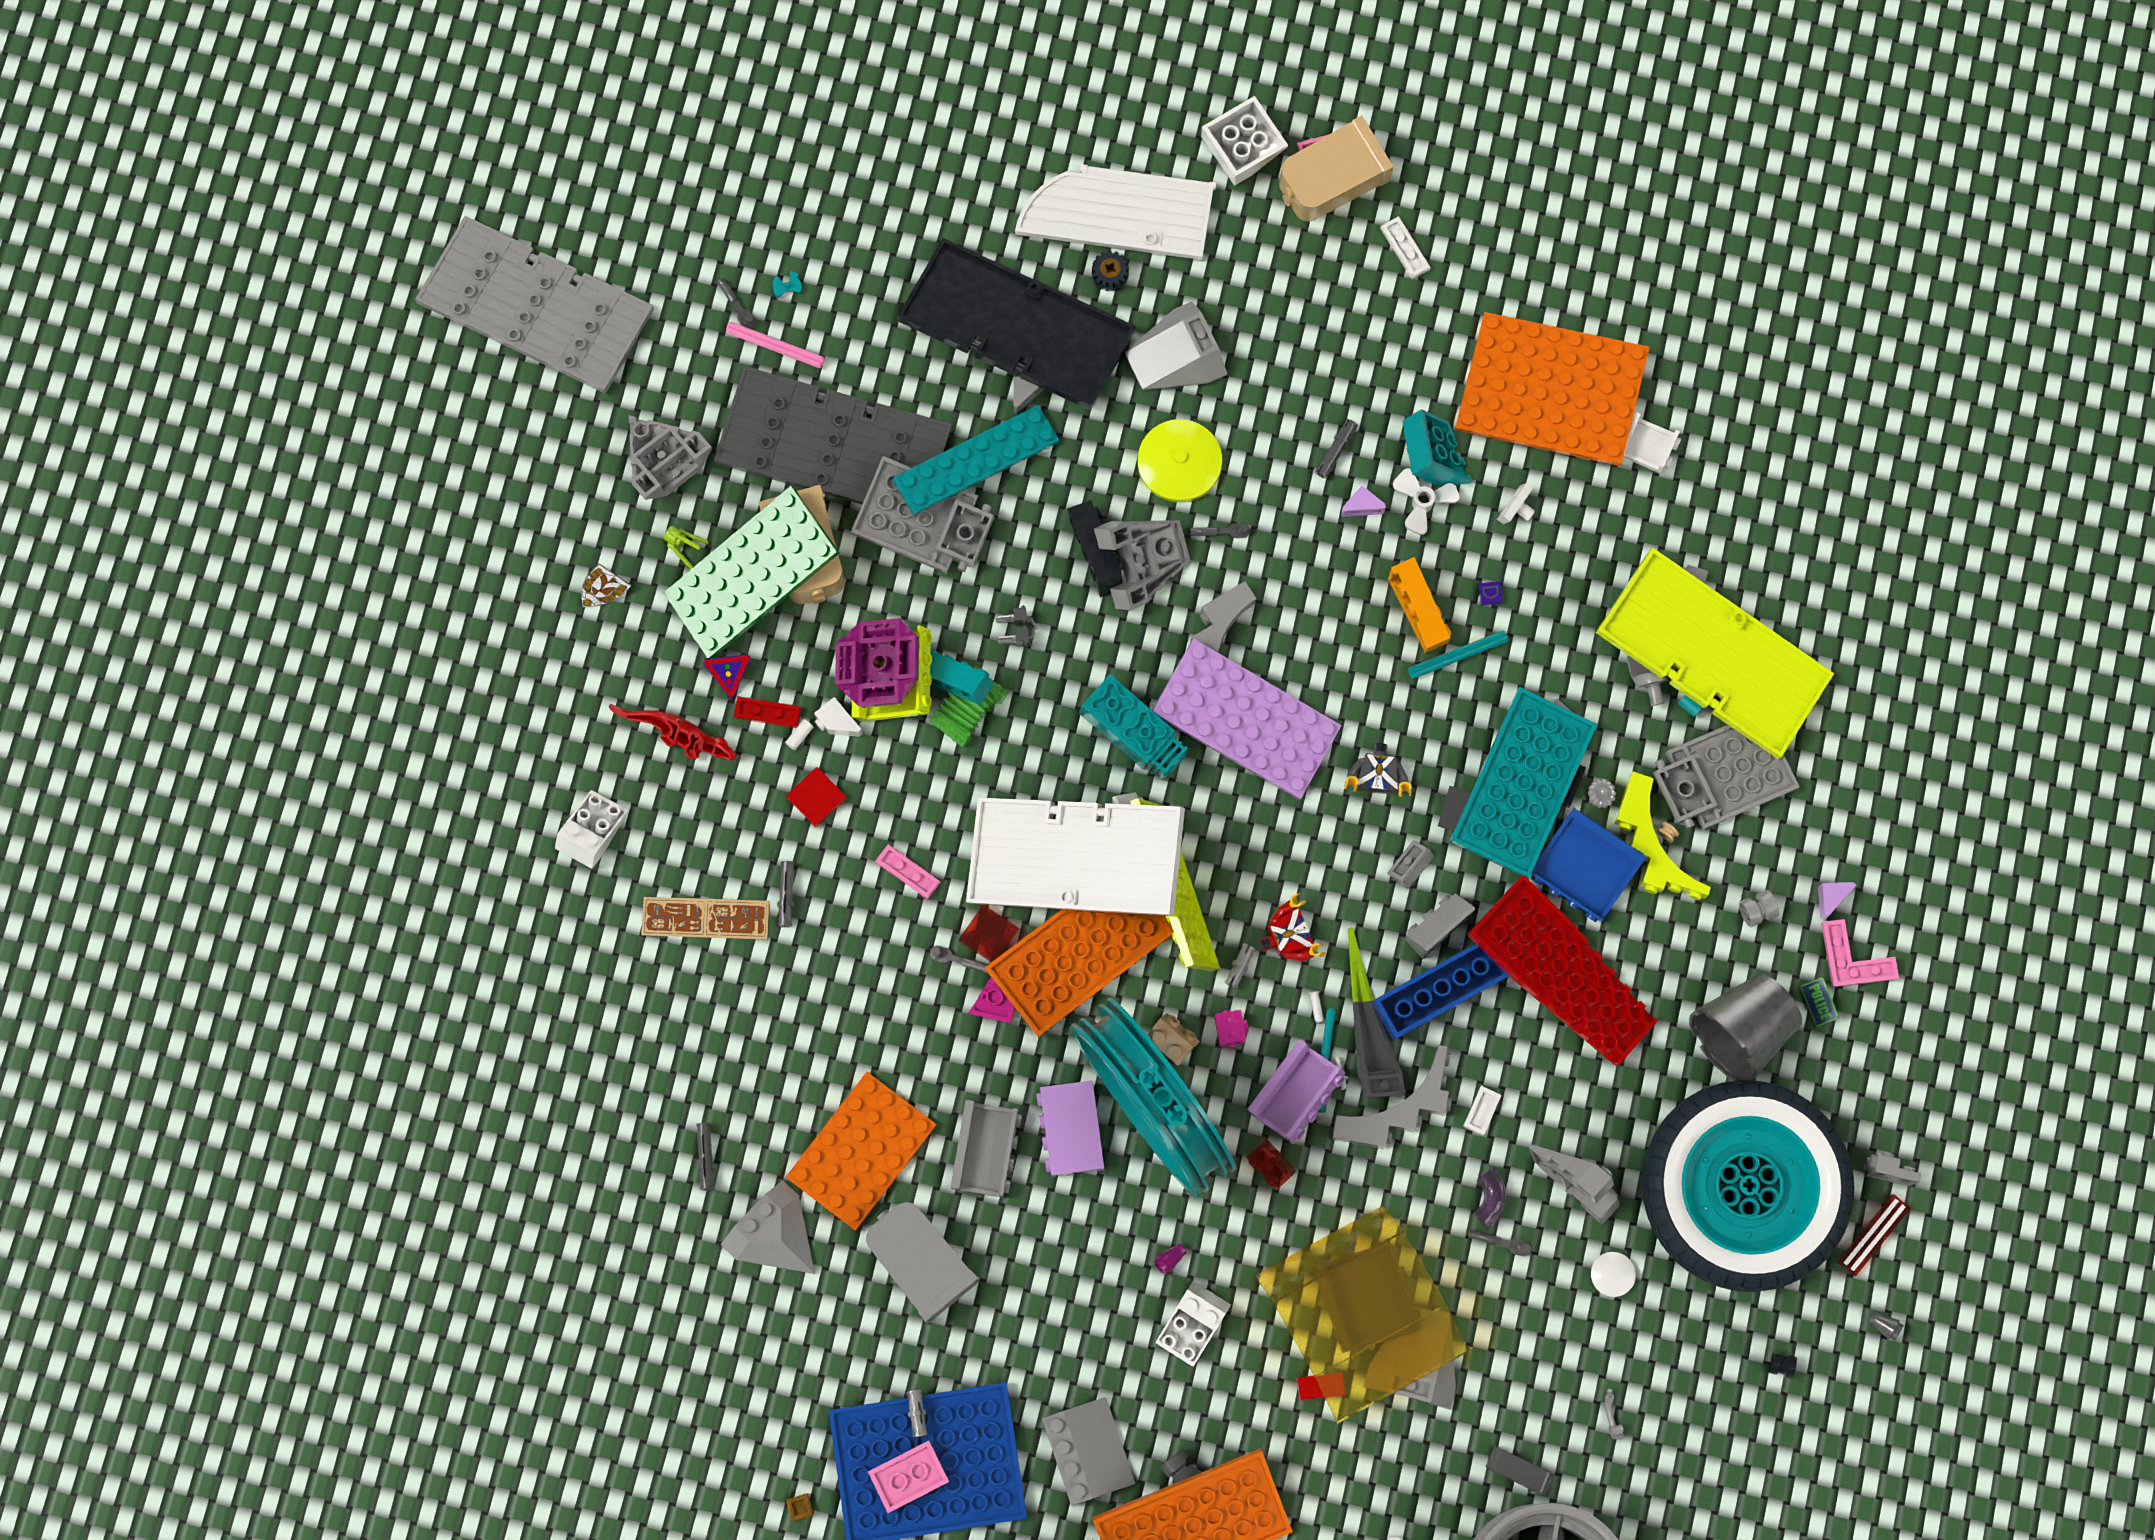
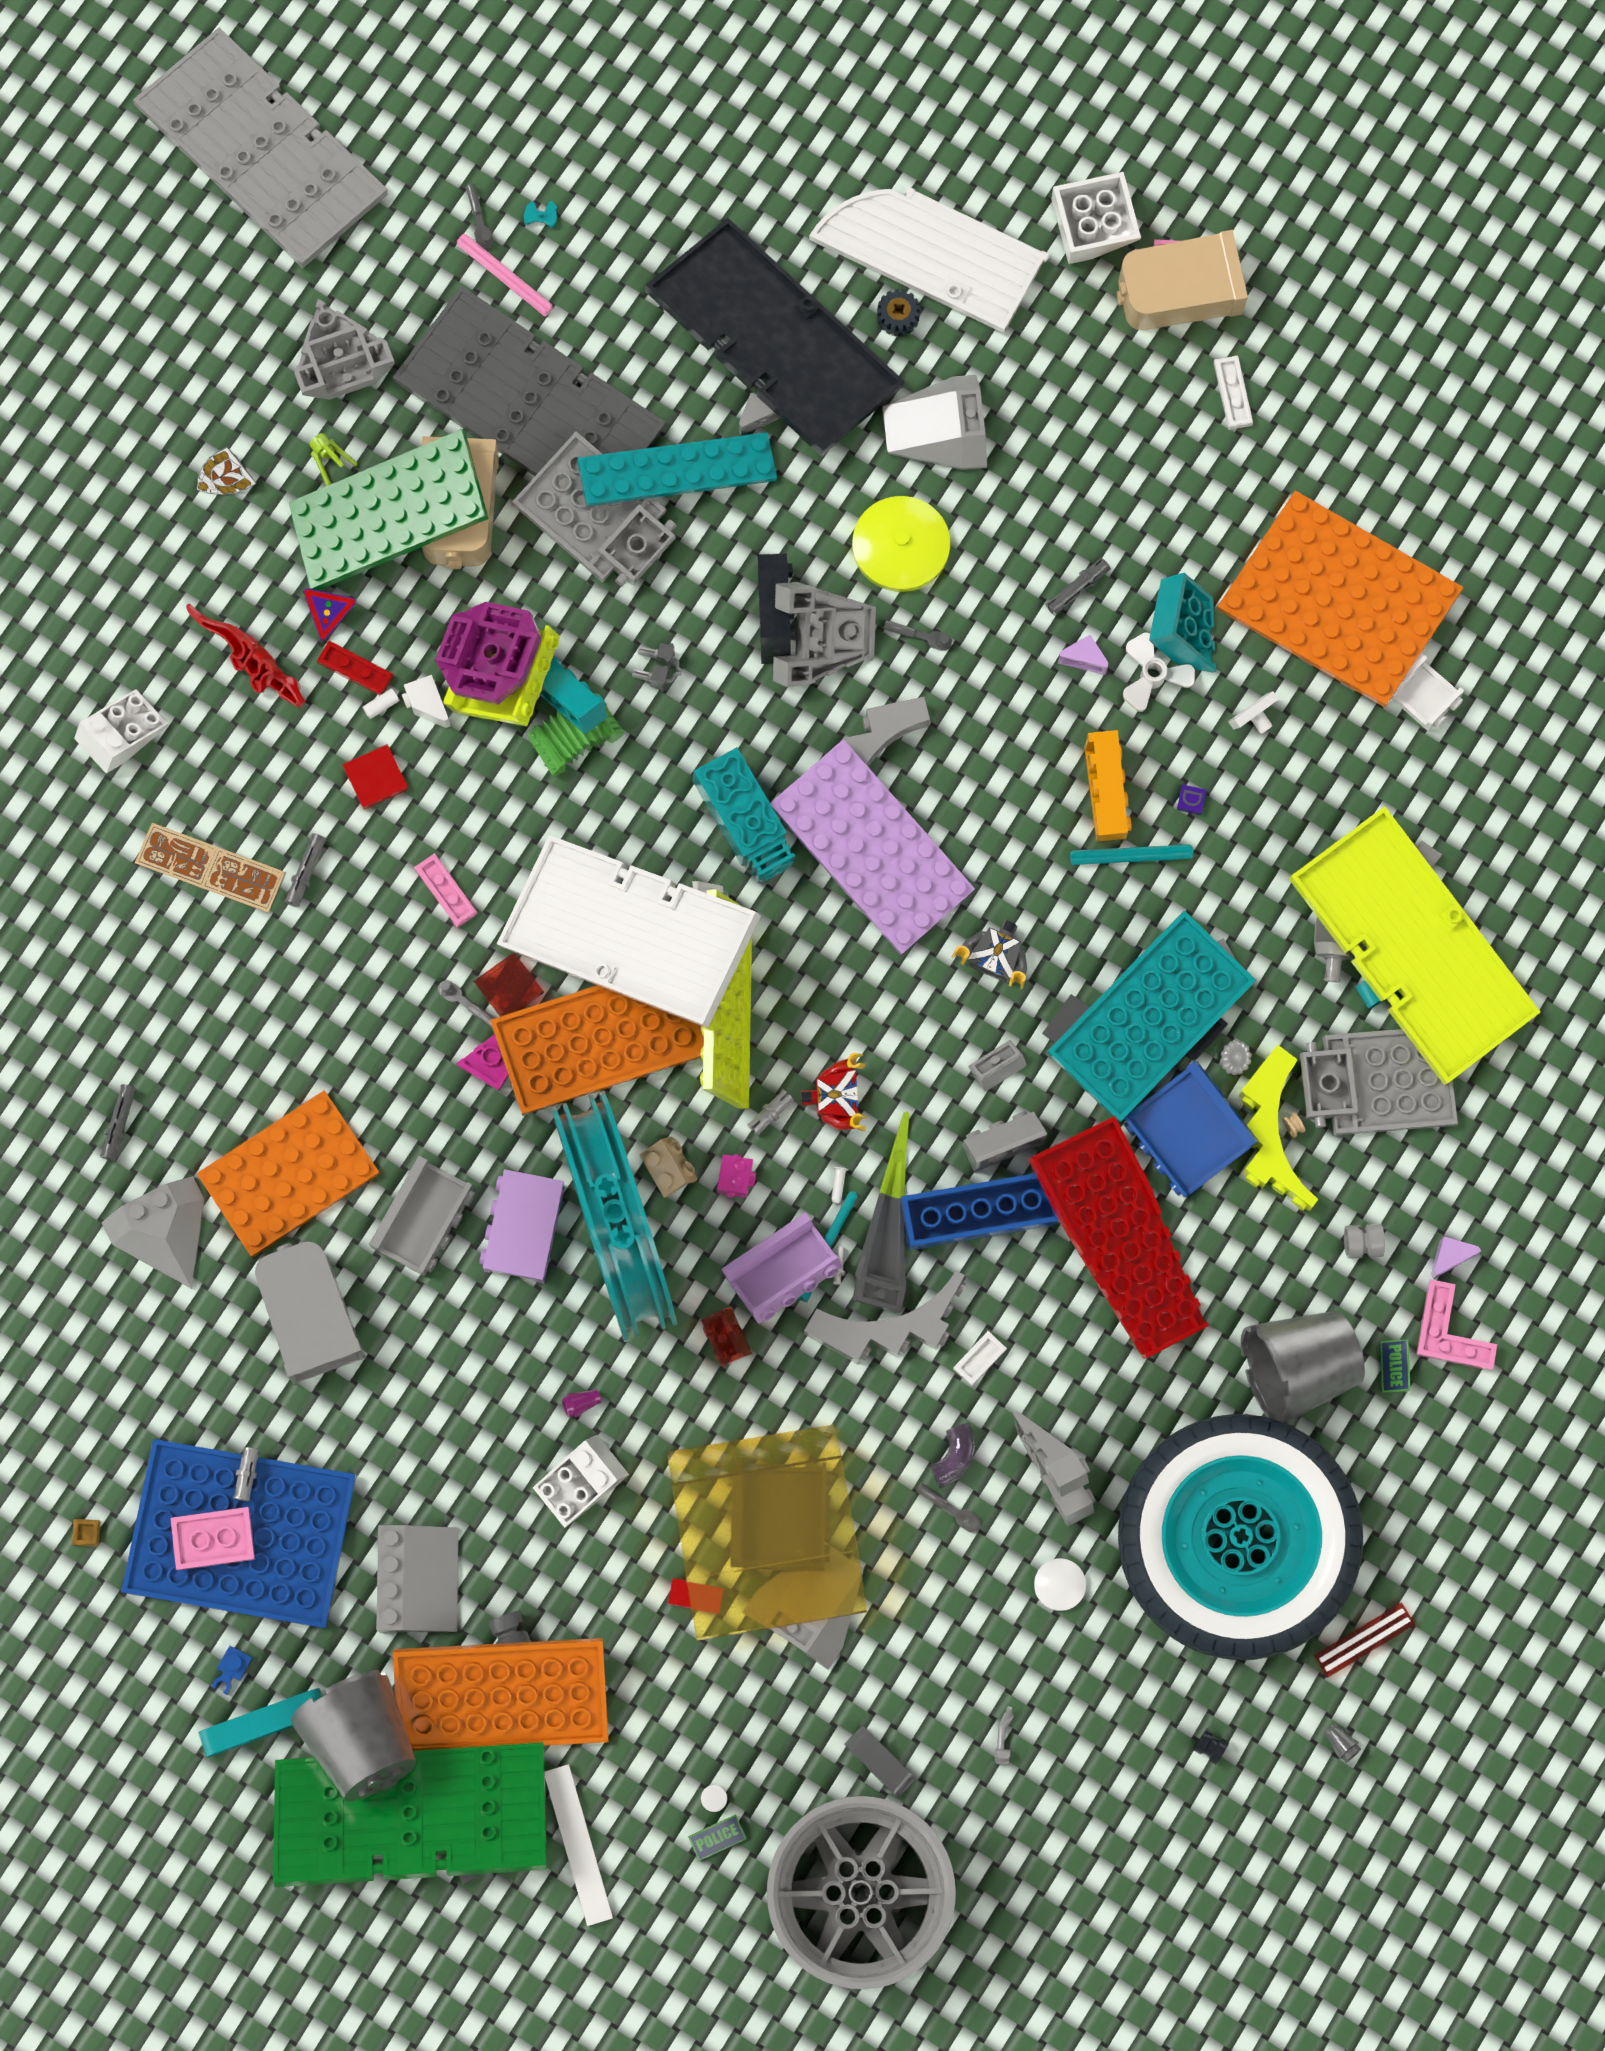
camera: 15 degrees right, 0 degrees up
light grey plate [1864,1152,1921,1186] -> none

